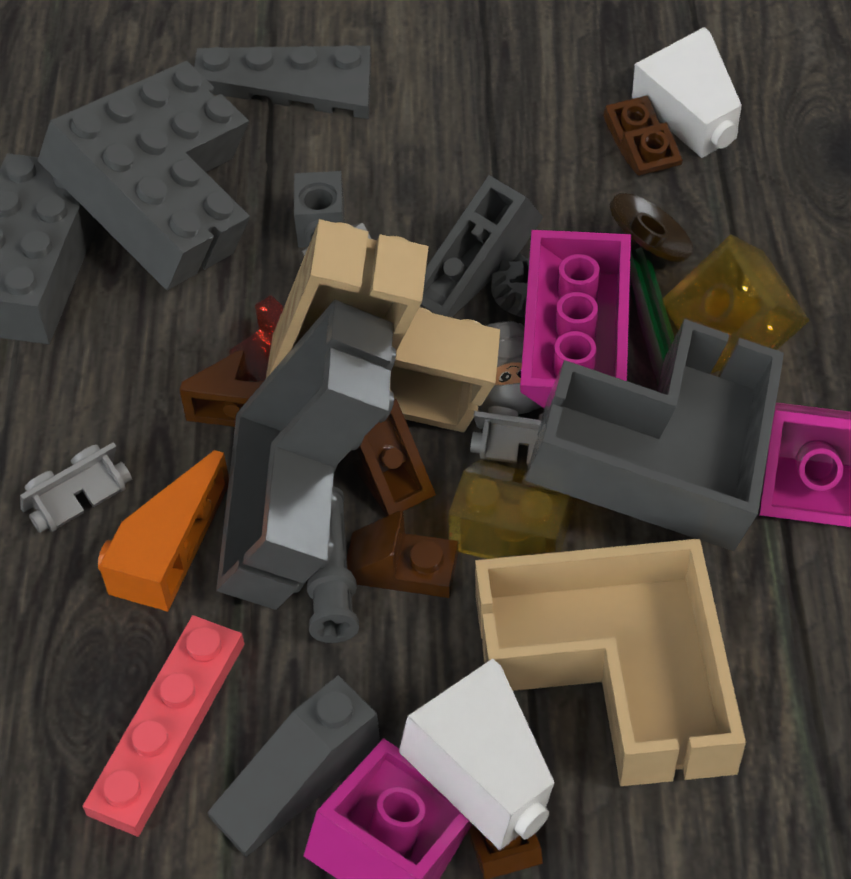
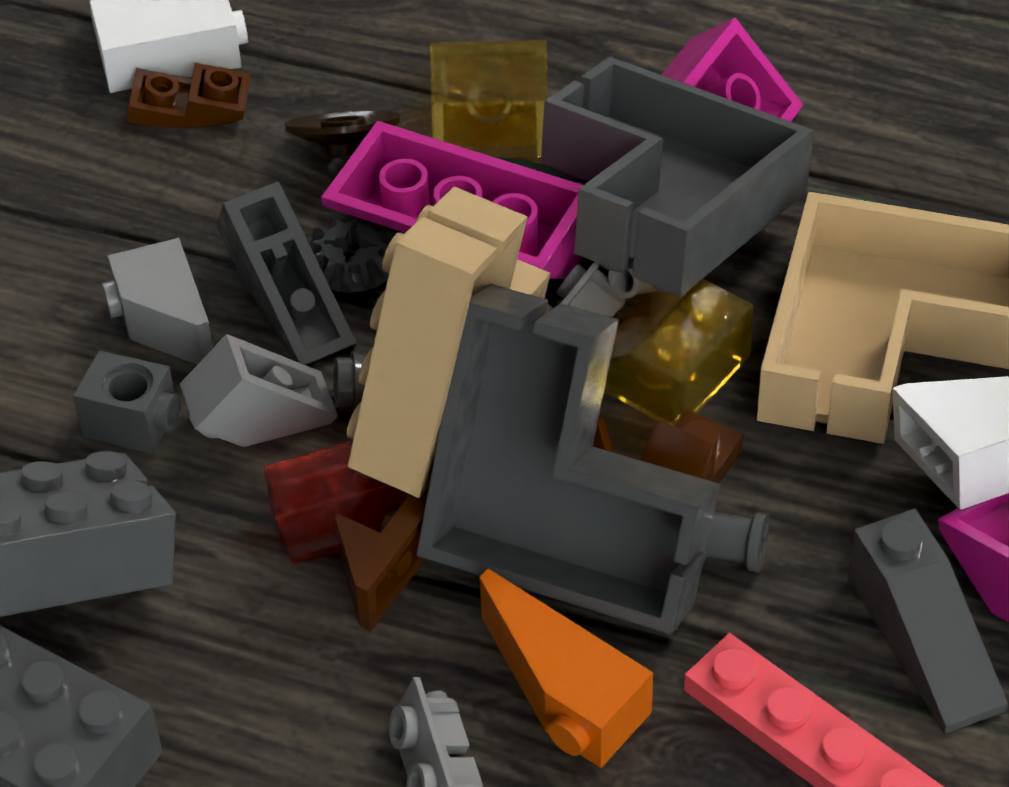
camera: 70 degrees left, 5 degrees down
none -> light grey slope [102,238,213,365]

